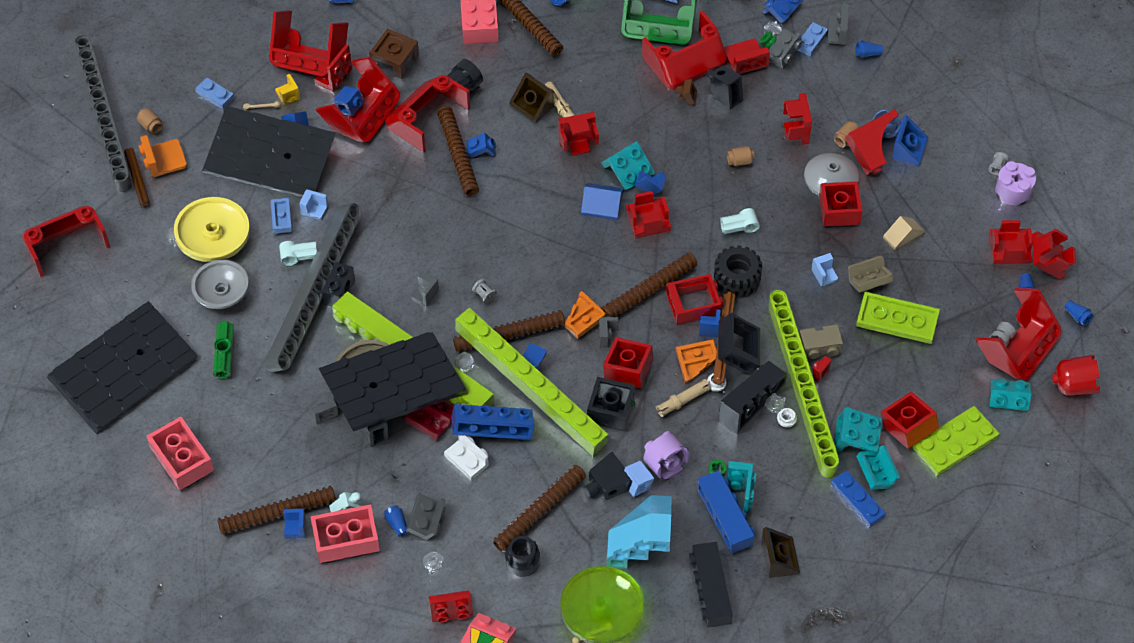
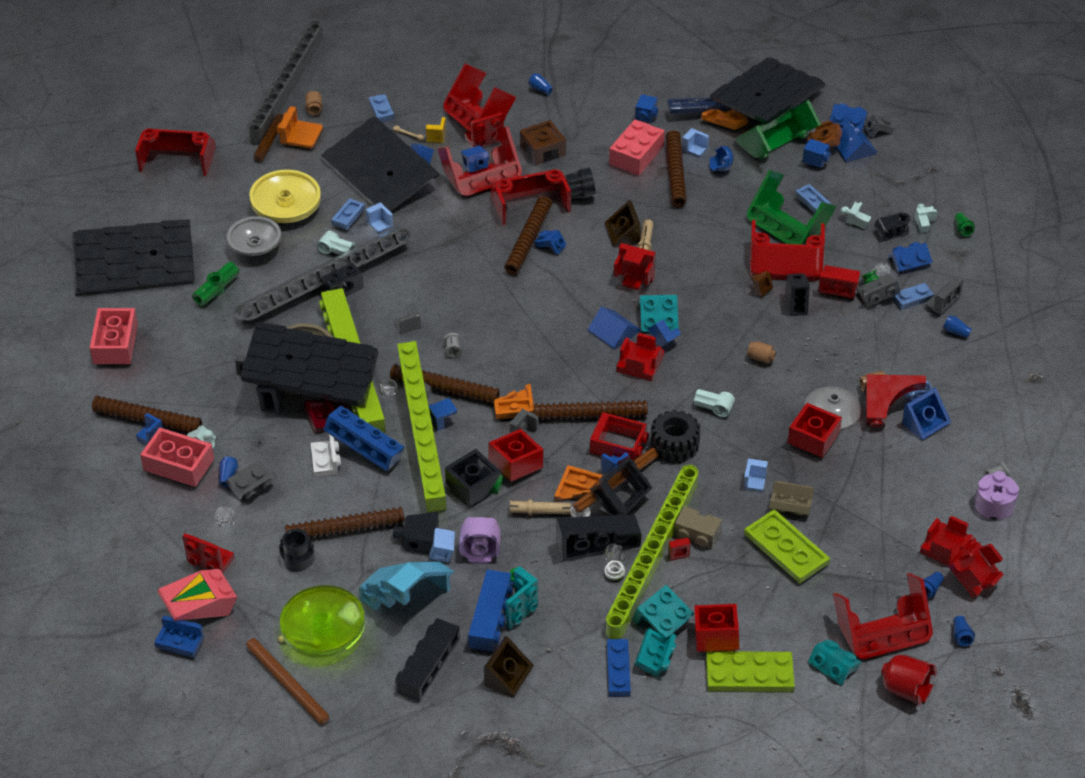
camera: 35 degrees right, 10 degrees down
red panel [783,93,812,145] -> none
tan slope [883,216,924,250] -> none
light grey wheel [990,322,1016,347] -> none

